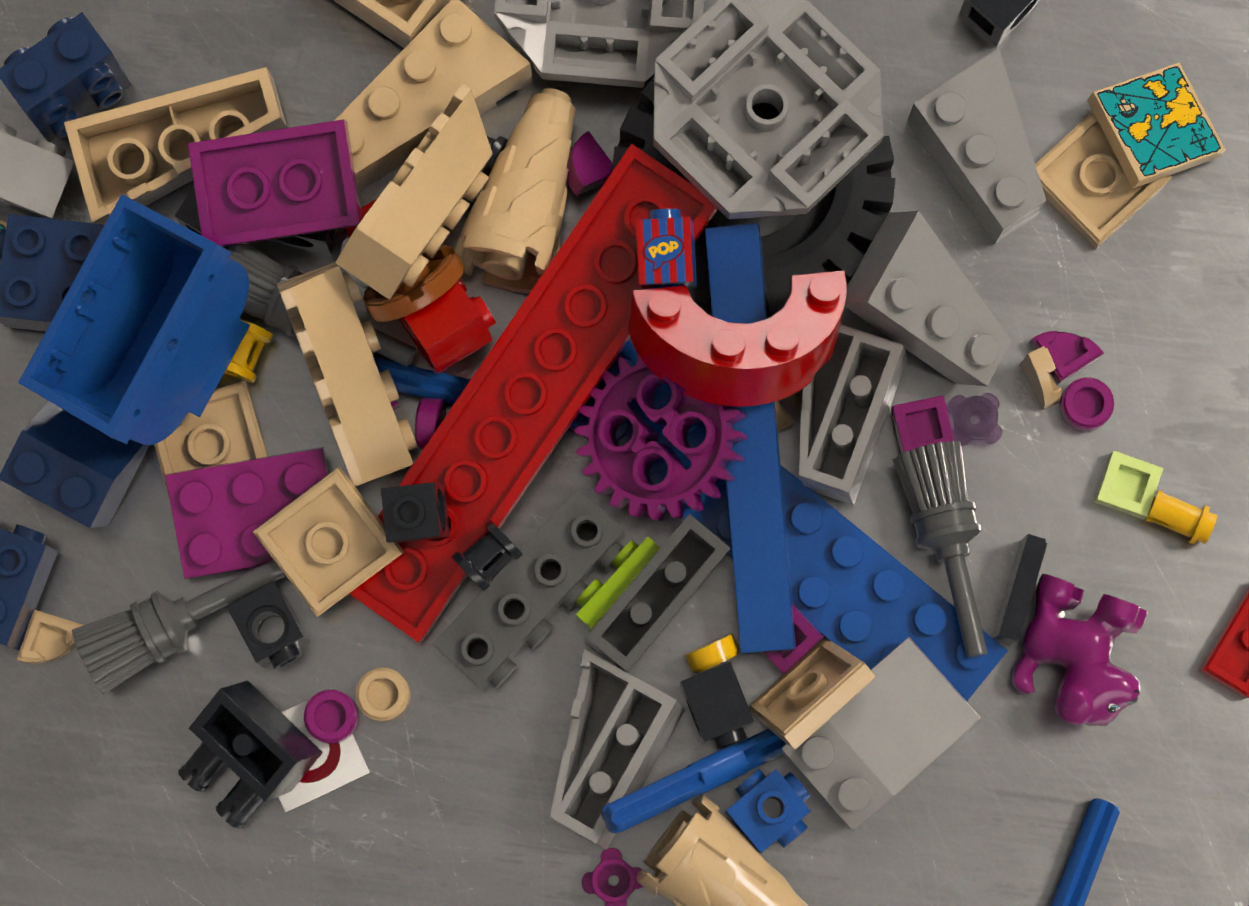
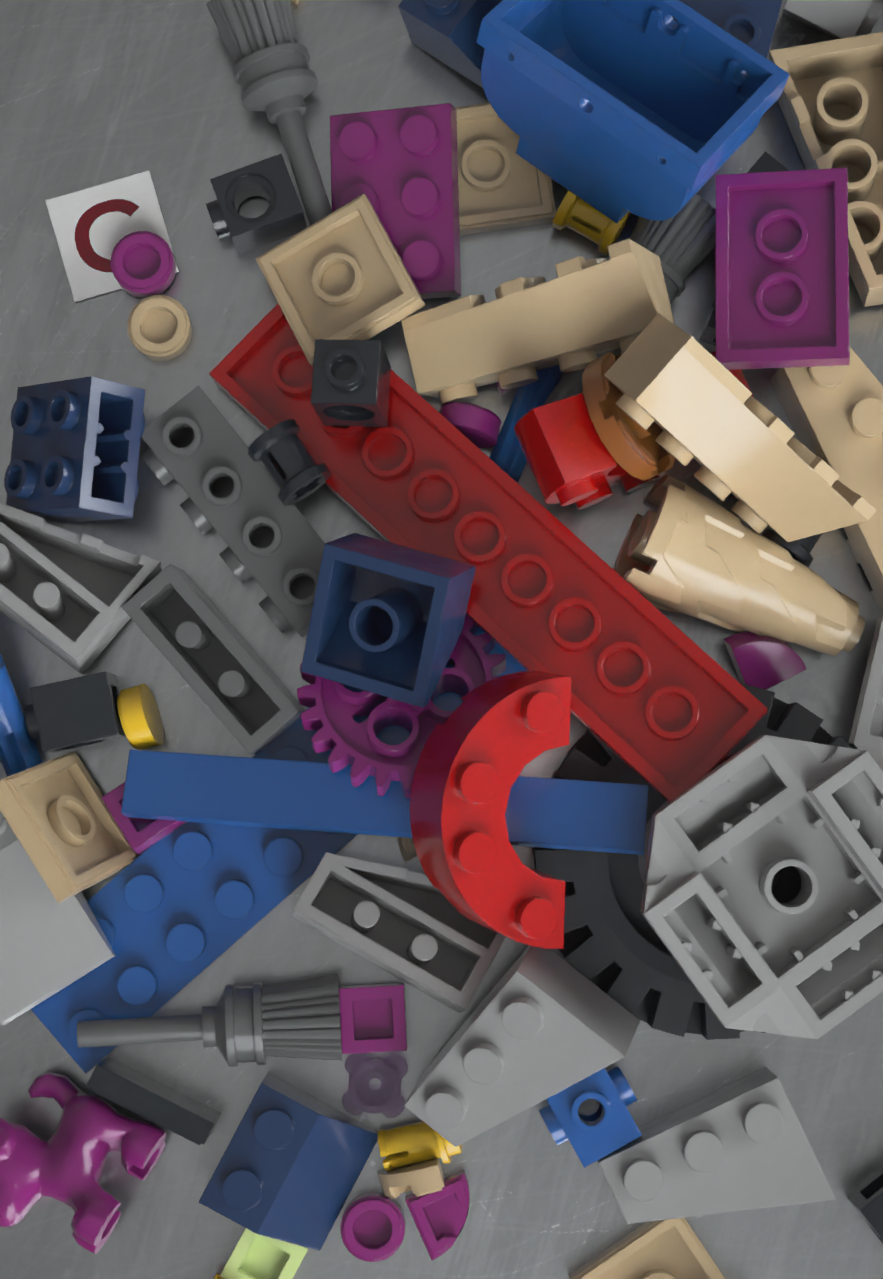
camera: 100 degrees right, 5 degrees up
black brick [178,680,323,829] -> none
lime plate [576,536,661,632] -> none
brick [636,209,697,290] -> none
none -> dark blue brick [4,376,145,523]
none -> dark blue slope [199,1072,378,1251]
none -> dark blue slope [301,533,476,708]
none -> yellow pin [377,1121,463,1172]
none -> blue brick [539,1066,642,1168]

